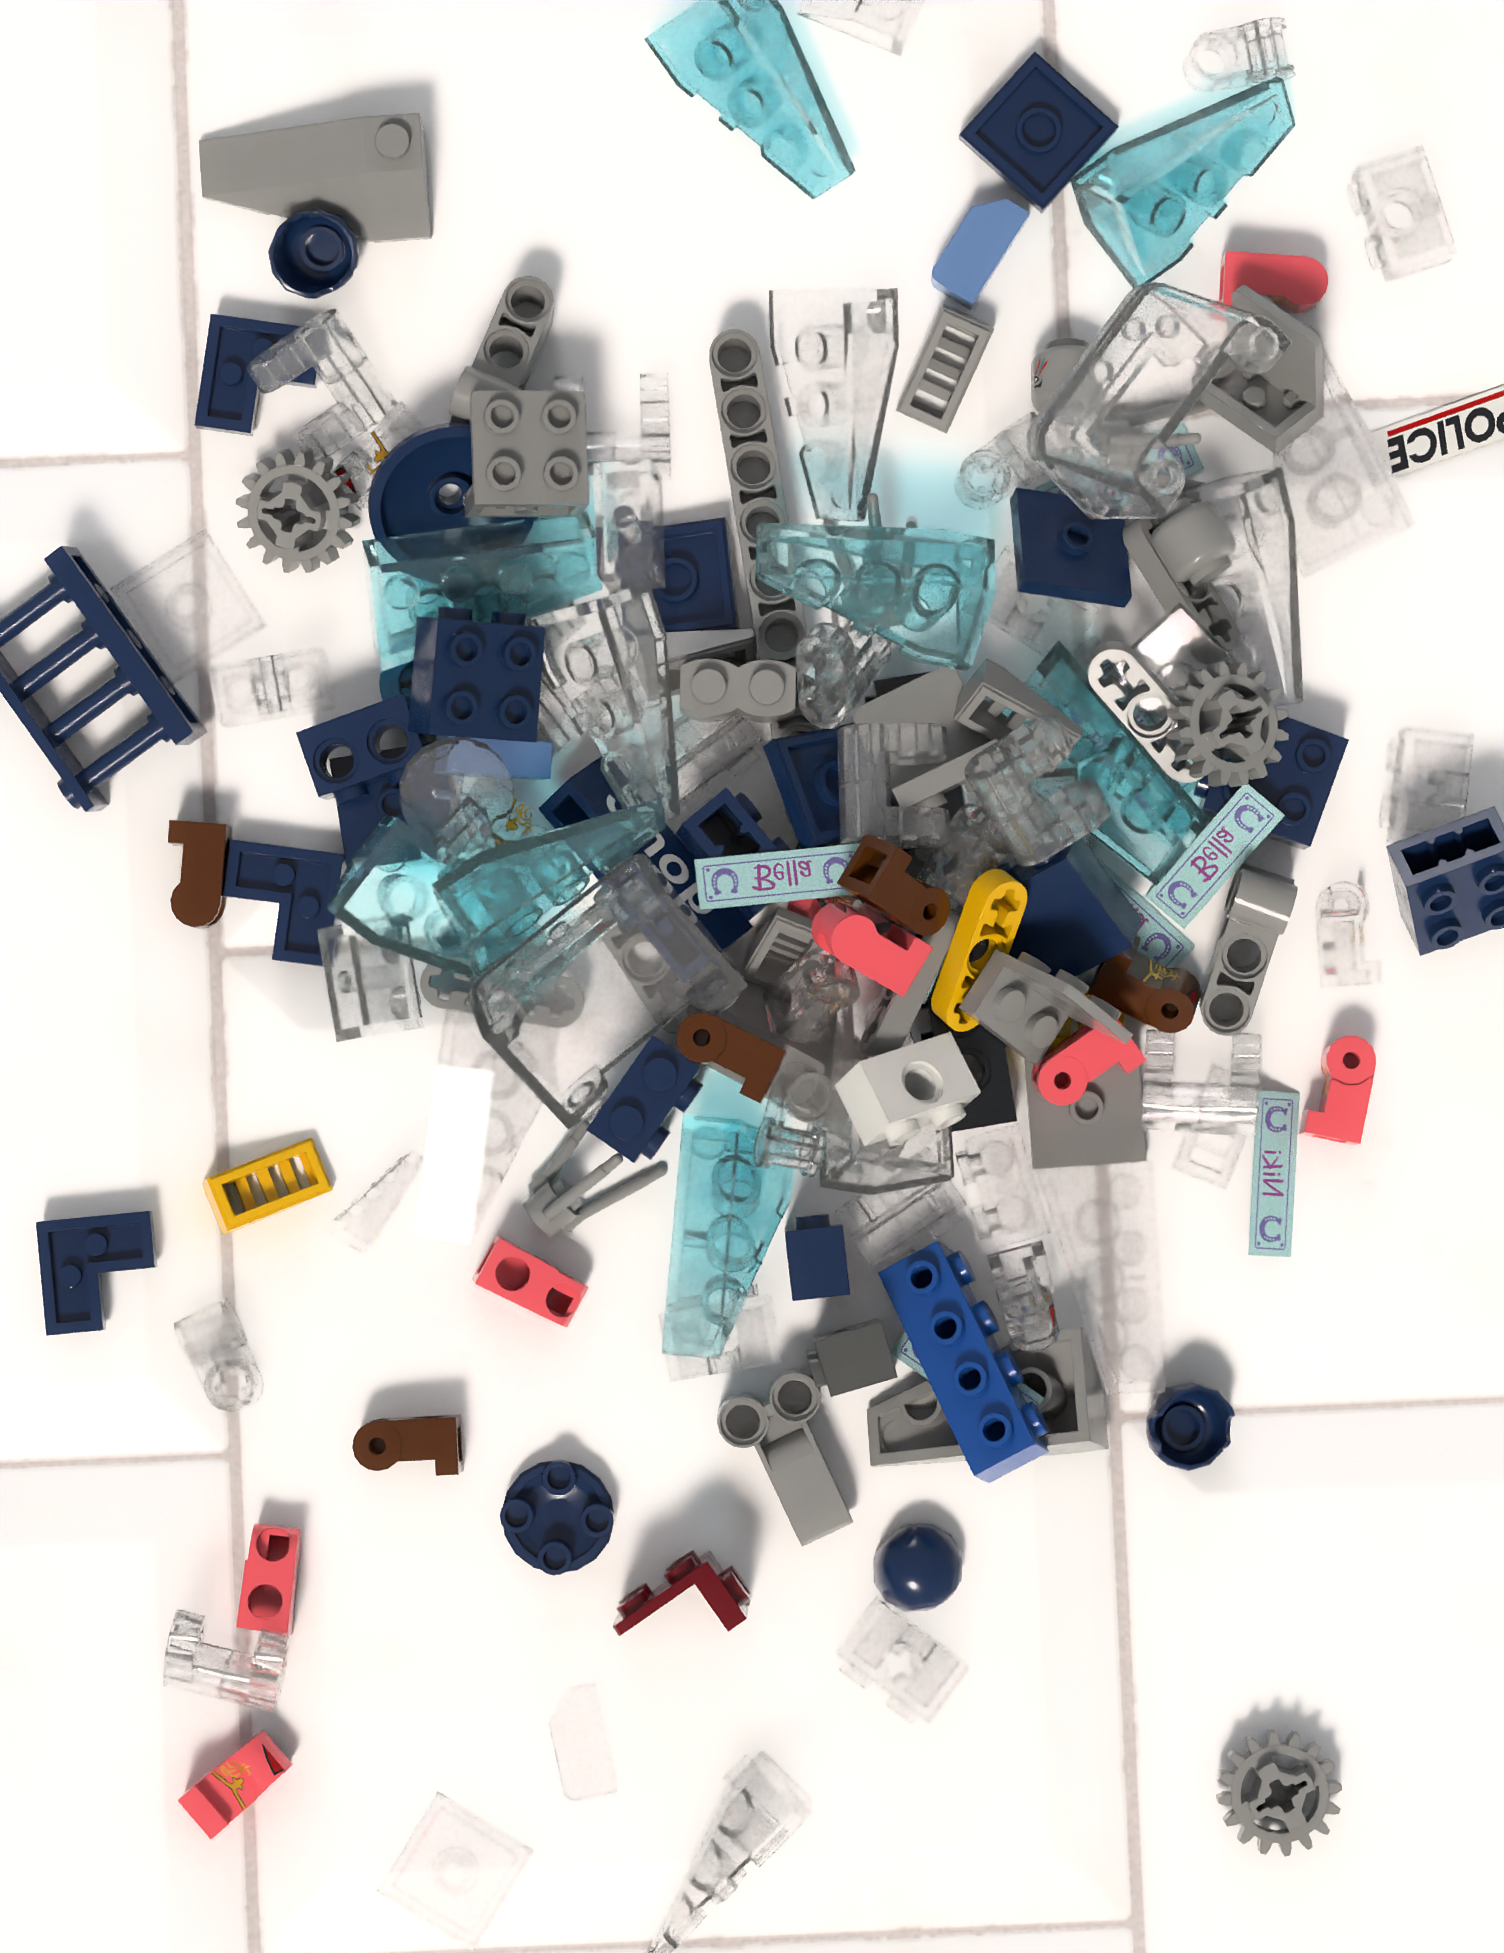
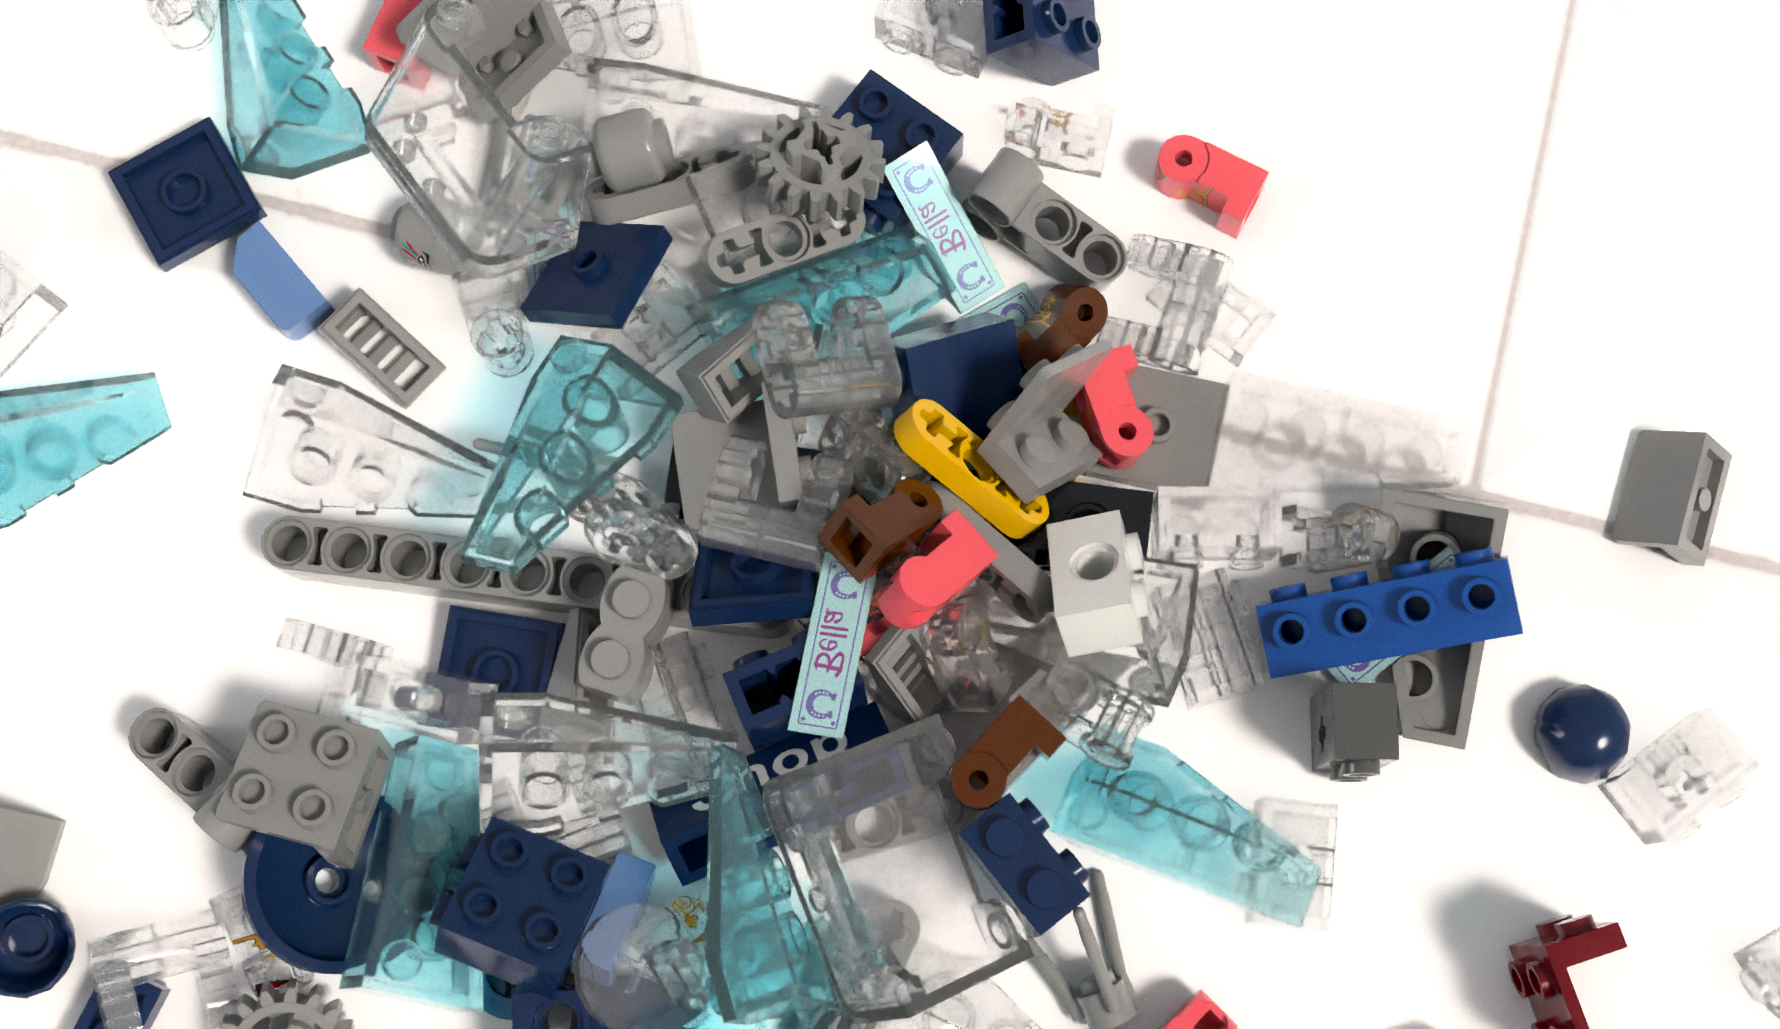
camera: 70 degrees left, 10 degrees down
light grey piece [717,1368,854,1547] -> none
dark blue brick [784,1214,850,1301] -> none
dark blue hair [1146,1382,1235,1471] -> none
clear light blue sticker [1248,1090,1300,1258] -> none
none -> light grey panel [1612,430,1732,566]

